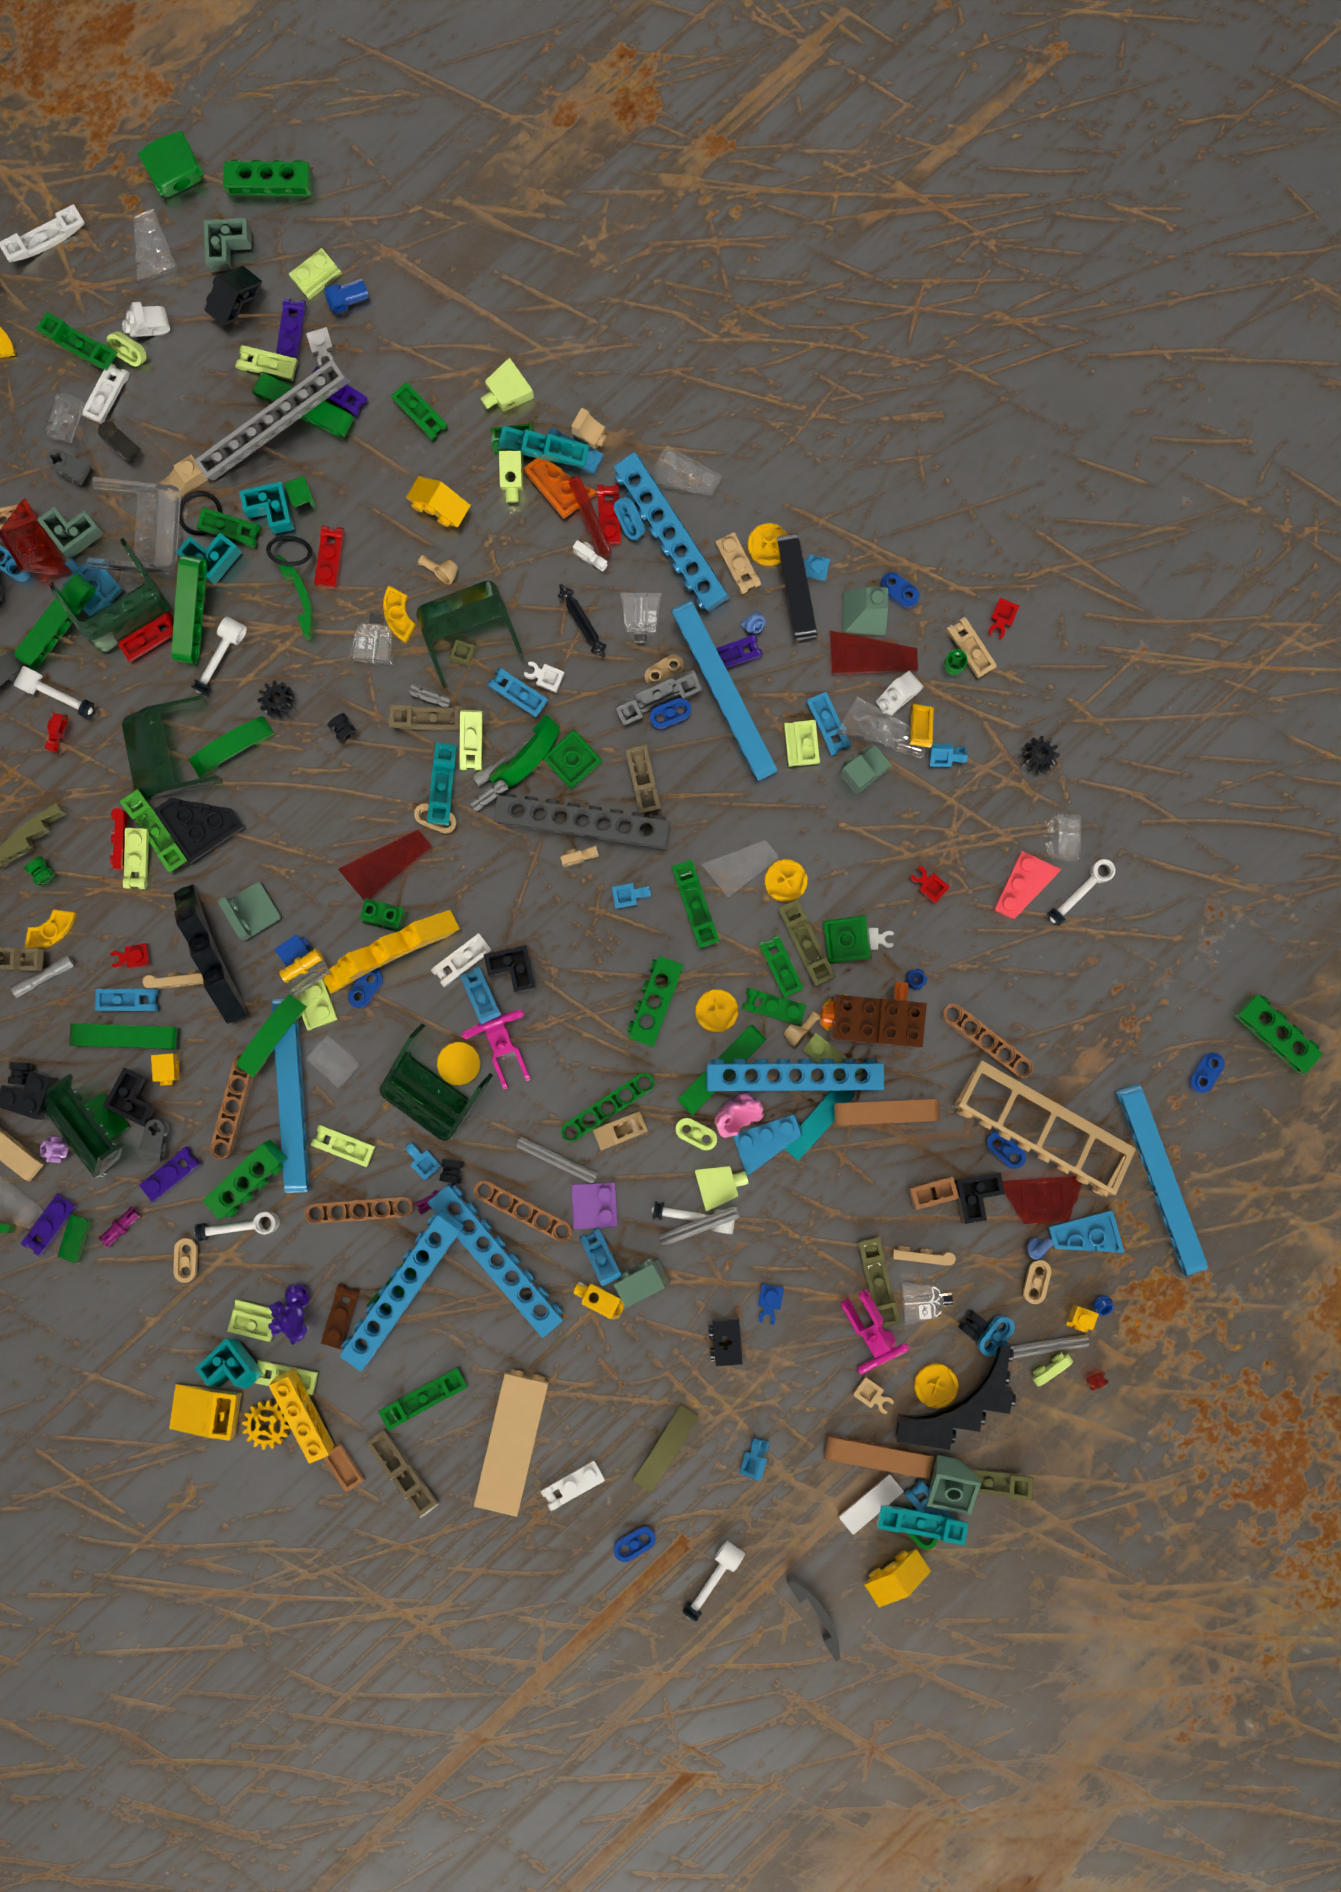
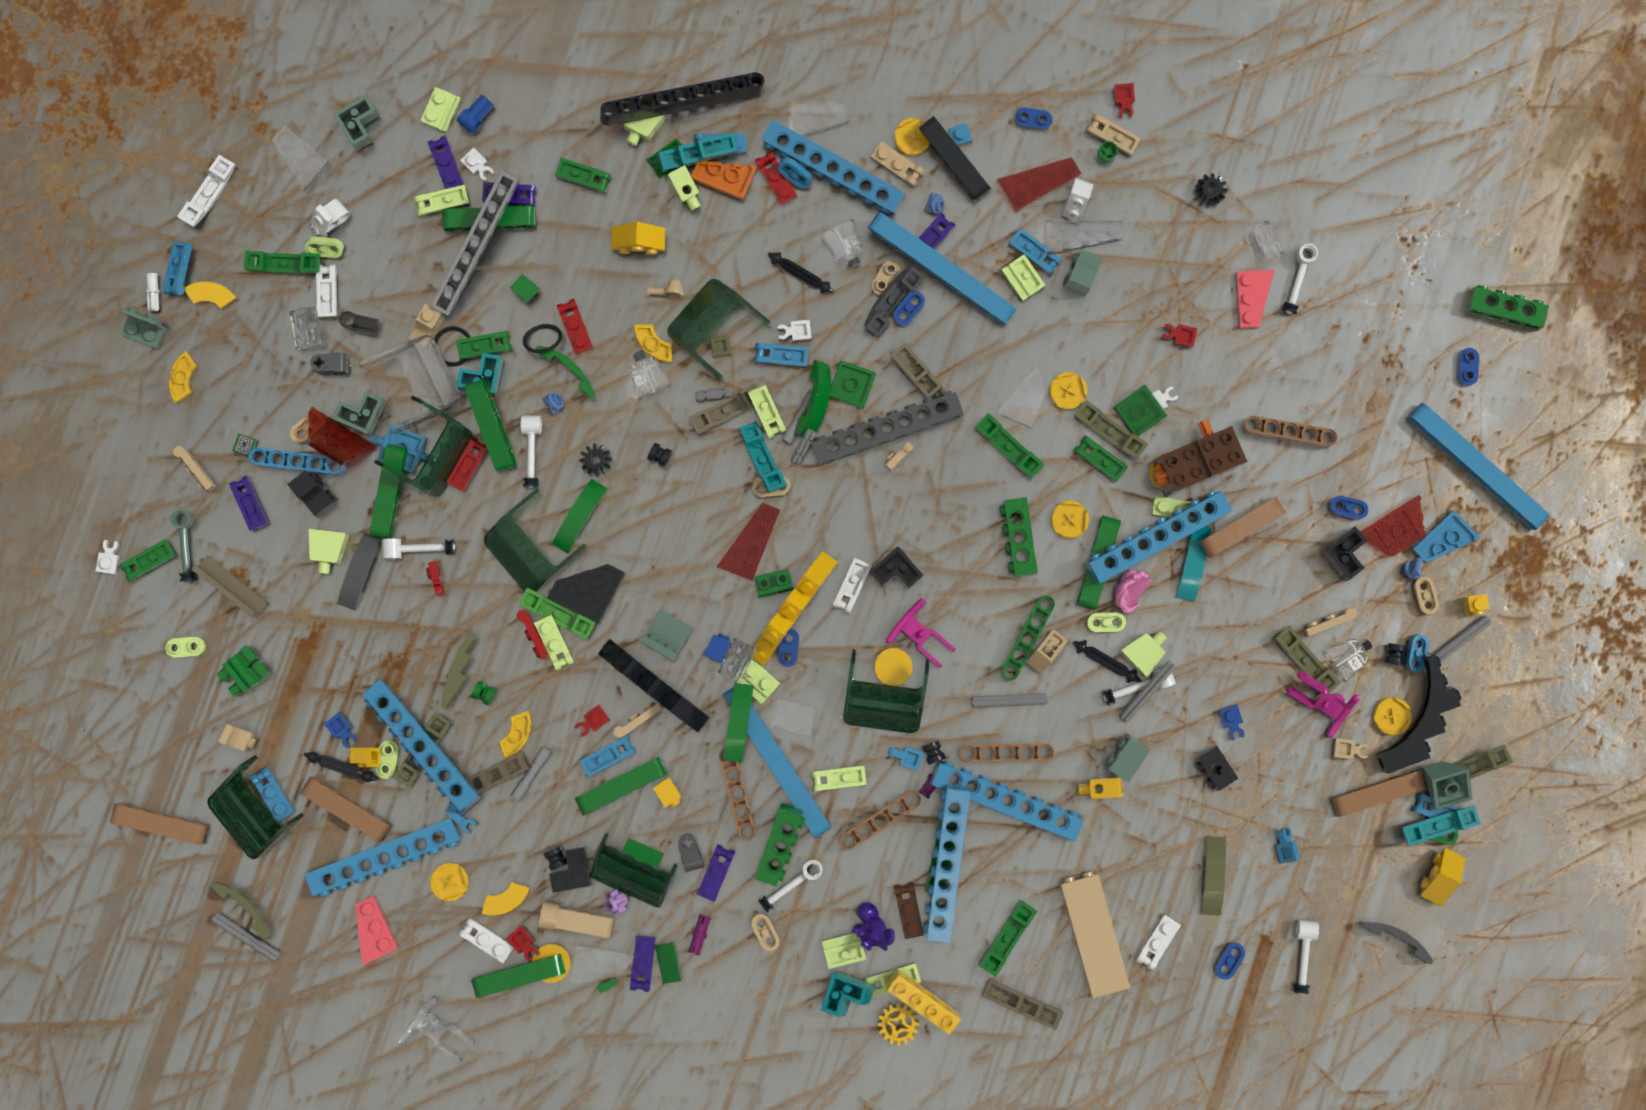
camera: 35 degrees left, 0 degrees up
black brick [102,1067,156,1127] -> none
green piece [138,131,204,197] -> none
yellow slope [169,1384,242,1441] -> none
black brick [204,266,262,326] -> none
green brick [223,159,312,196] -> none
teal brick [239,481,295,534] -> none
yellow pin [279,948,323,983] -> none
medium nougat tile [323,1443,365,1493] -> none
dark azure plate [460,966,501,1025] -> none
clear red axle [568,476,612,557] -> none
tan arch [571,408,607,450] -> none
medium lavender plate [571,1182,618,1229] -> none
white plate [573,540,608,572] -> none
dark azure plate [579,1228,622,1286] -> none
dark azure plate [612,883,651,909] -> none
dark azure wing [733,1114,803,1176] -> none
green plate [742,988,806,1026] -> none
tan bar [783,1011,820,1049] -> none
white tile [838,1473,904,1535] -> none
sand green slope [842,587,888,636] -> none
blue plate [905,969,927,990] -> none
medium nougat brick [908,1176,959,1210] -> none
yellow tile [909,704,934,748] -> none
dark azure plate [929,744,968,767] -> none
tan window [953,1060,1136,1197] -> none
yellowish green plate [1032,1352,1074,1387] -> none
clear red bush [1086,1371,1109,1390] -> none
blue plate [1093,1296,1114,1316] -> none
none -> medium blue plate [542,392,564,415]
none -> black beam [600,72,765,126]
none -> black wheel [1073,640,1141,683]

